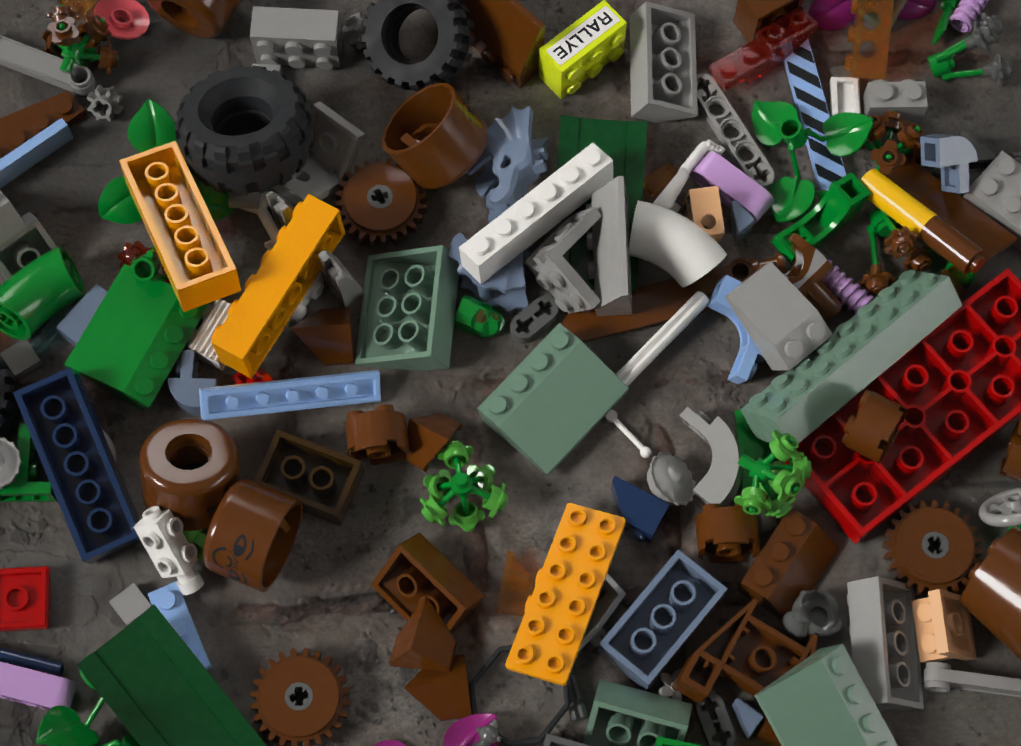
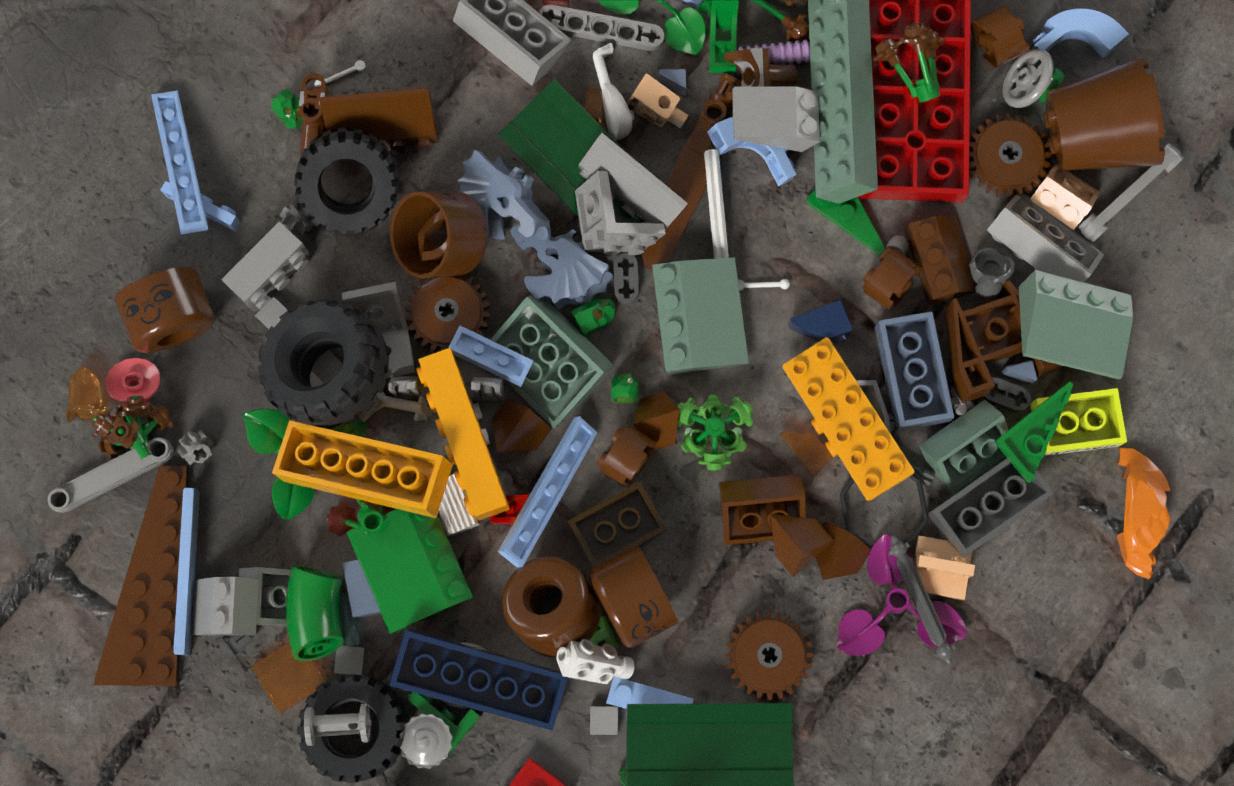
camera: 50 degrees left, 10 degrees up
sand blue brick [168,350,219,416] -> none
white brick [459,143,613,284] -> none
neon yellow brick [538,0,627,99] -> none
white brick [629,200,727,288] -> none
light grey piece [647,452,696,506] -> none
light grey arch [679,407,743,507] -> none
lavender beam [691,151,774,224] -> none
bright green plant [734,430,812,518] -> none
reddish brown brick [842,390,908,464] -> none
none -> light blue plate [448,326,533,387]
none -> green rock [611,373,639,404]
none -> plant [873,23,945,103]

